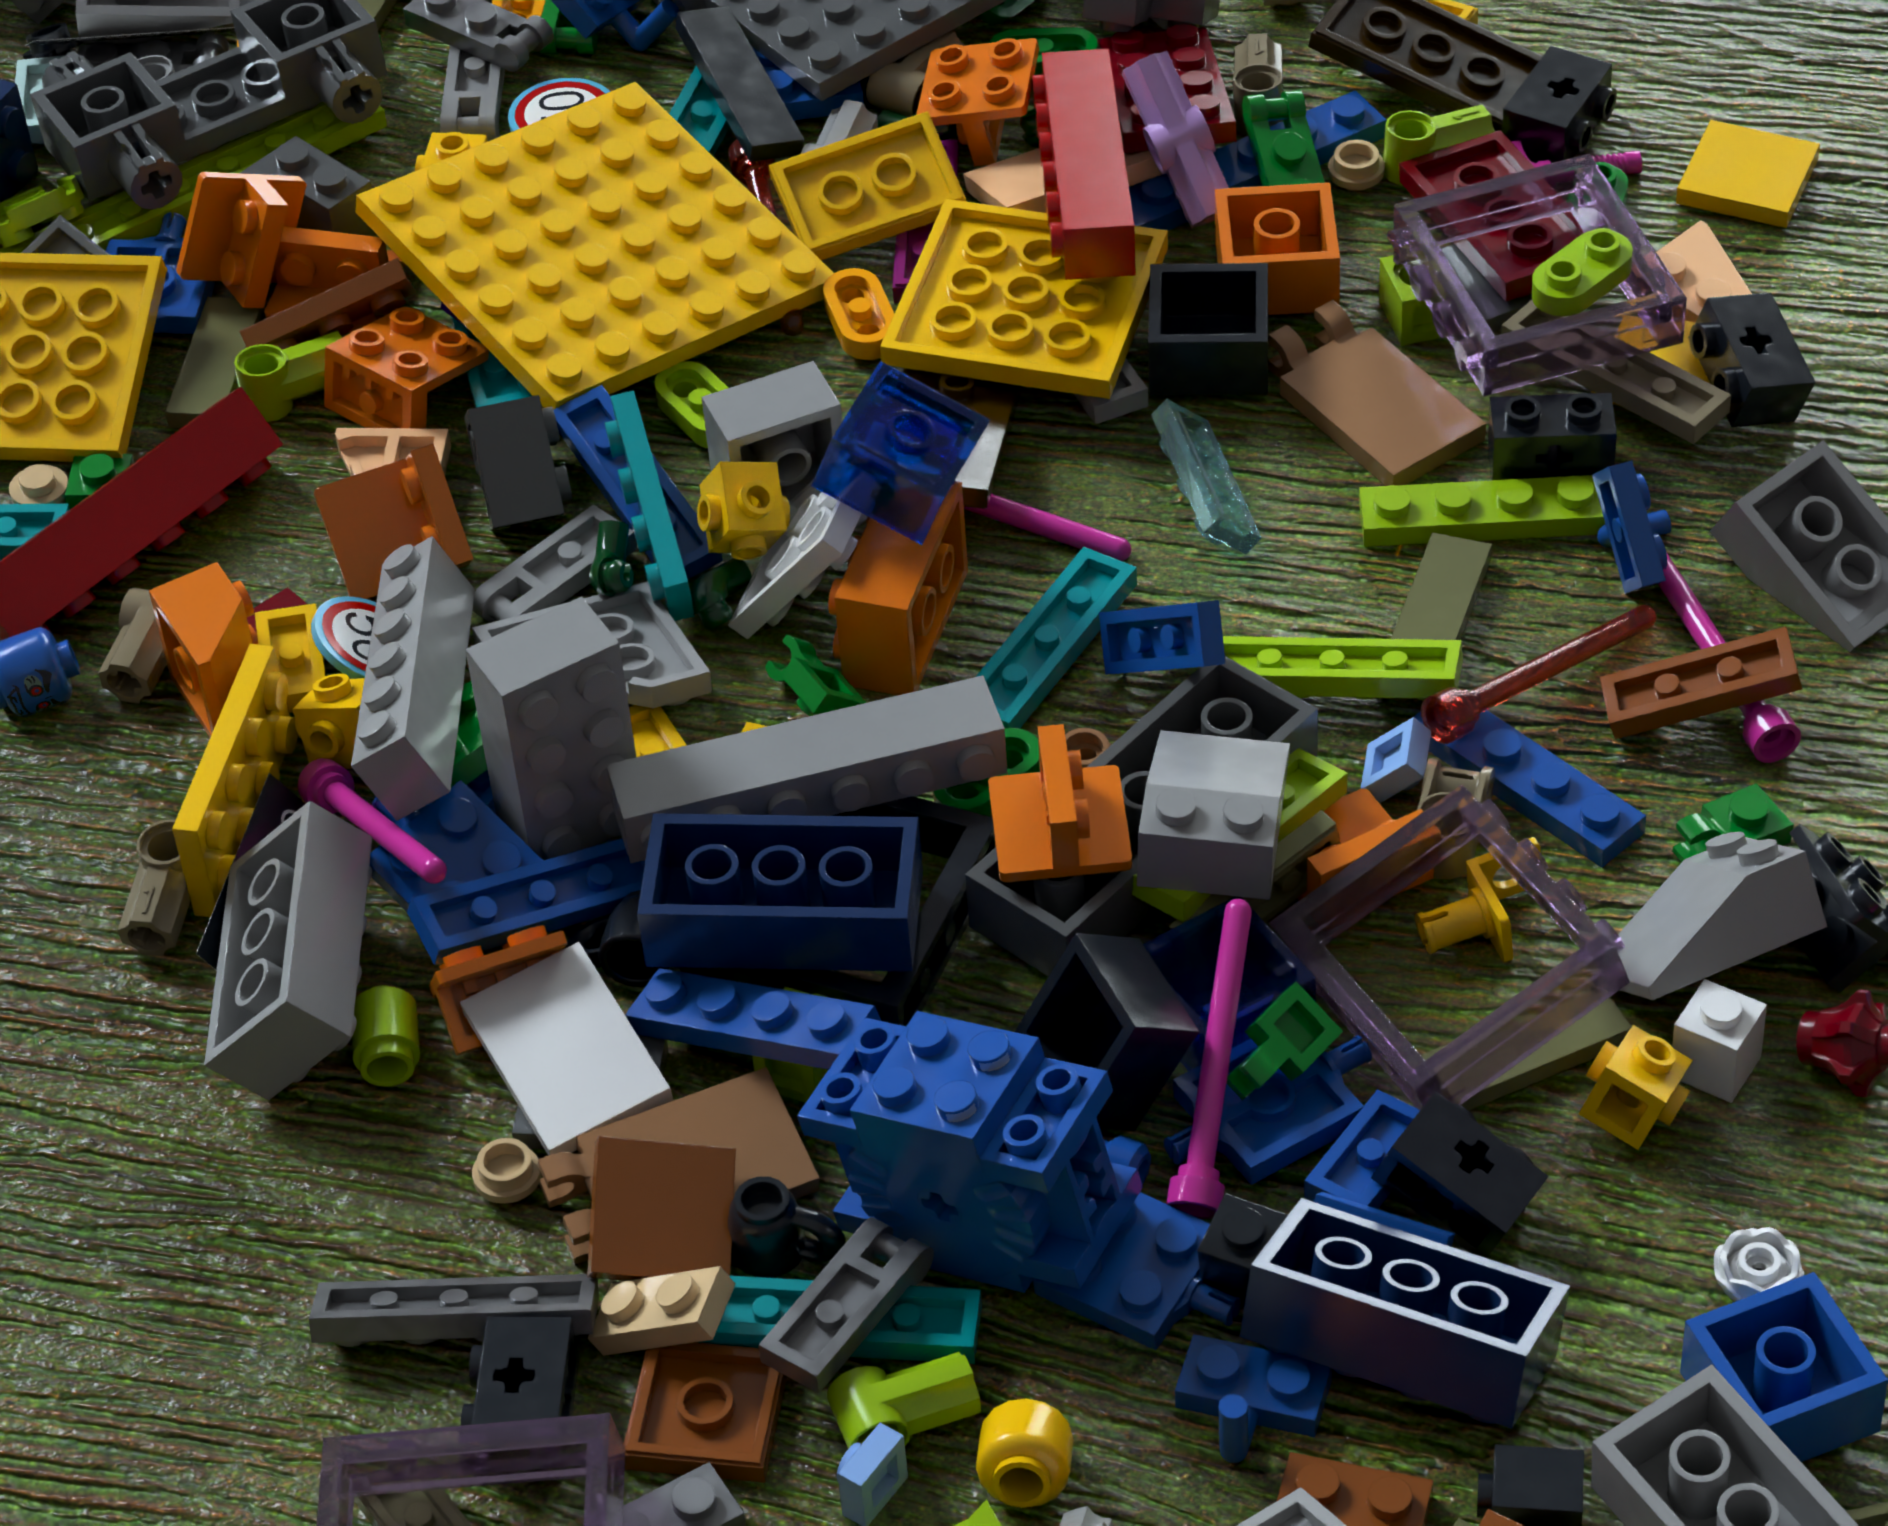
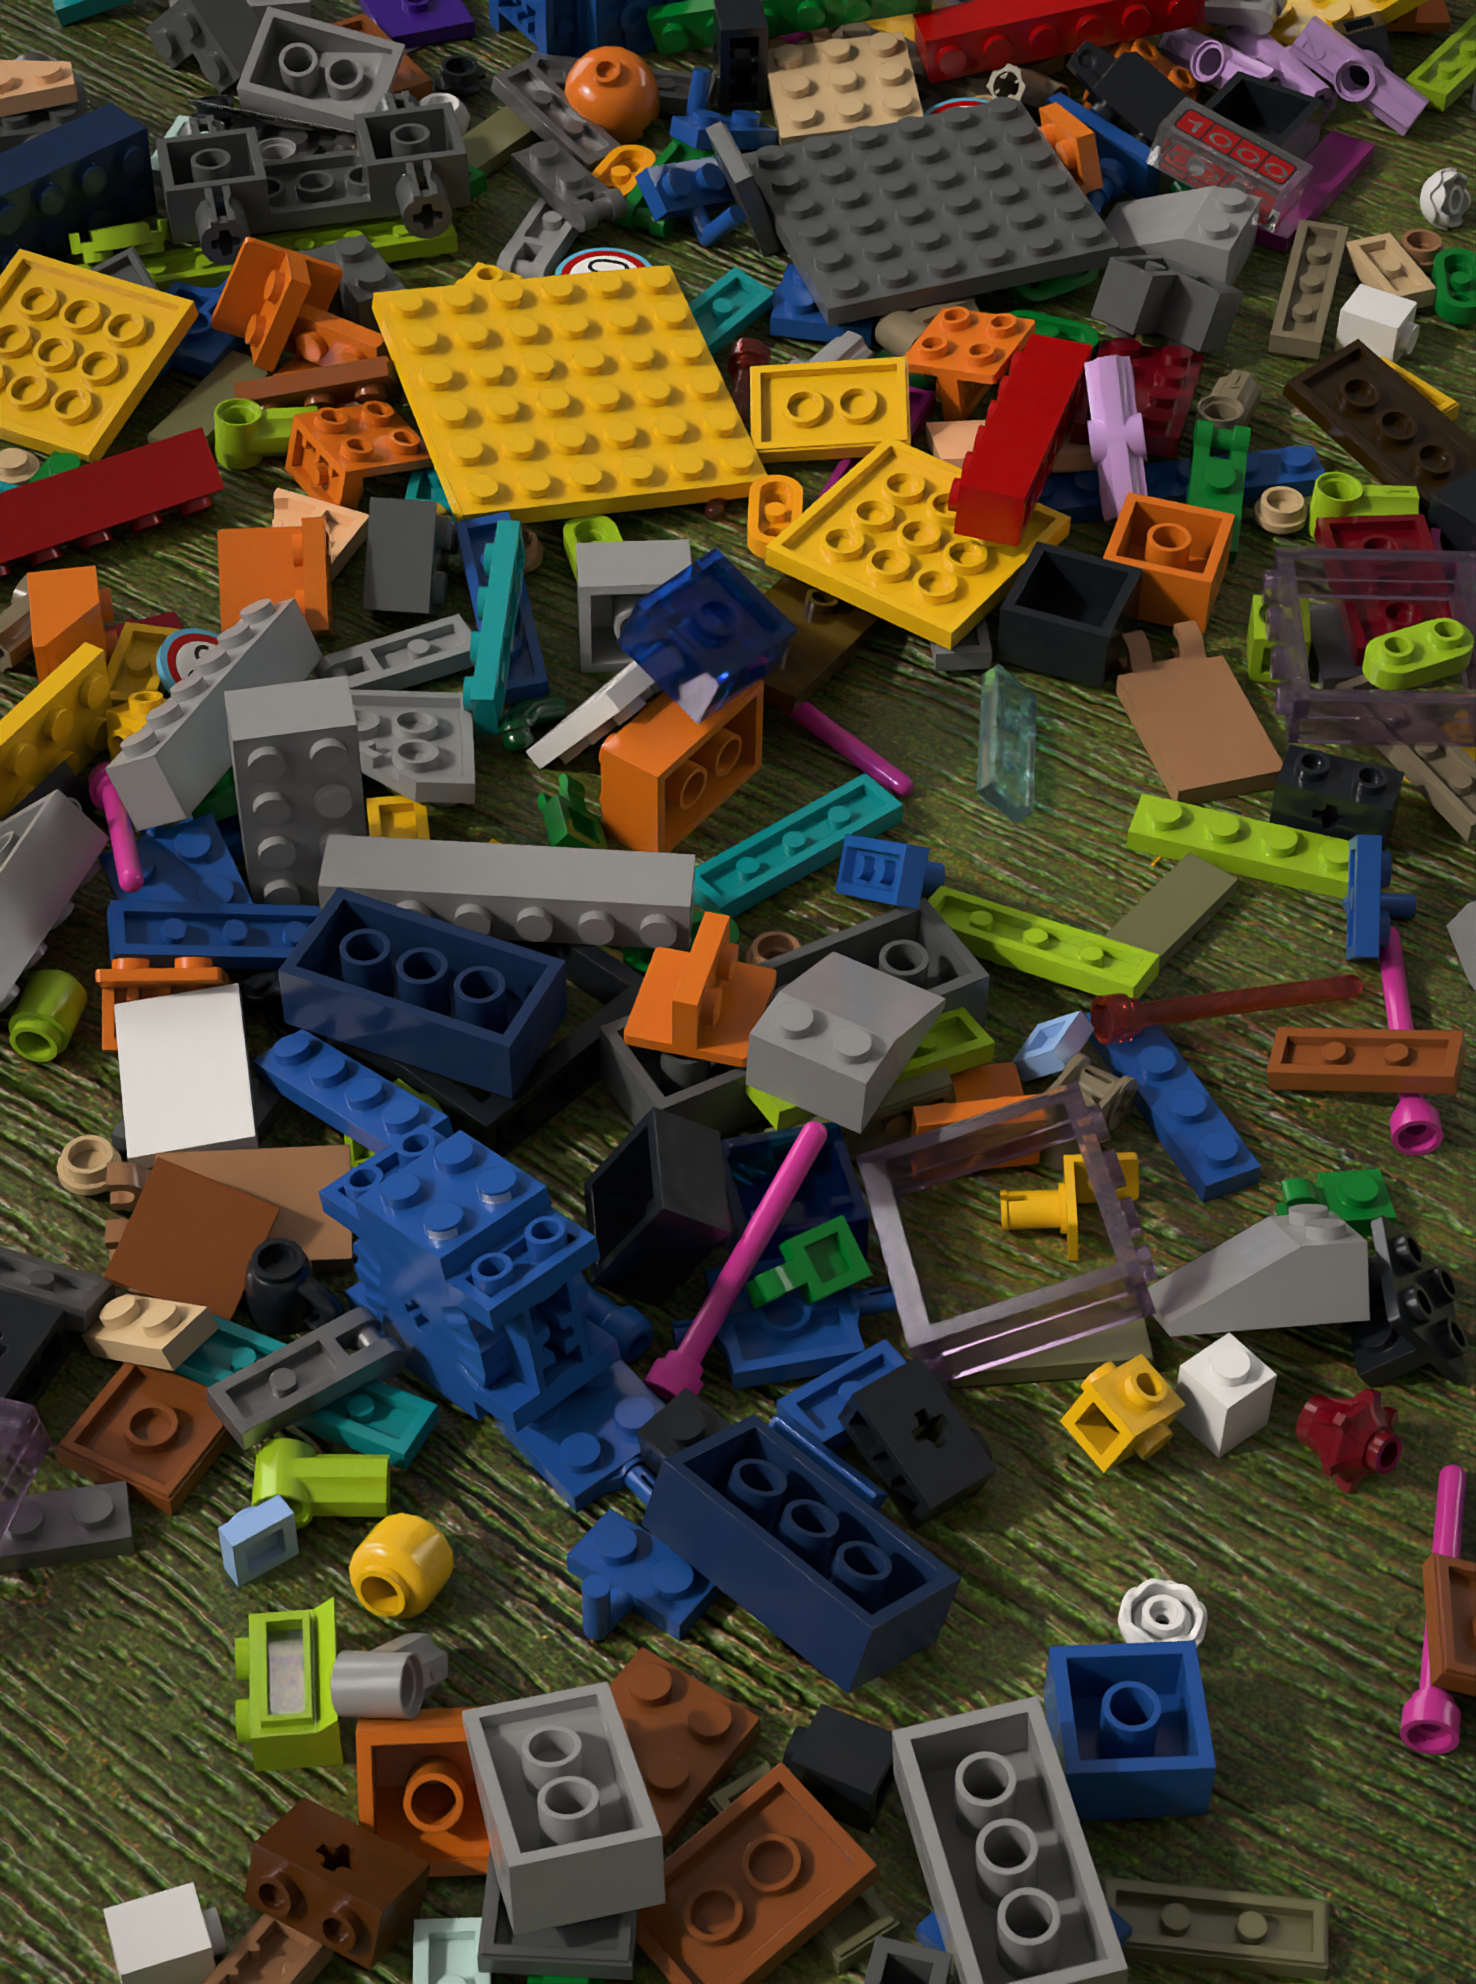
camera: 15 degrees right, 0 degrees up
dark green arm [589,520,634,597] -> none
black tile [675,6,804,162] -> none
yellow brick [697,461,790,560] -> none

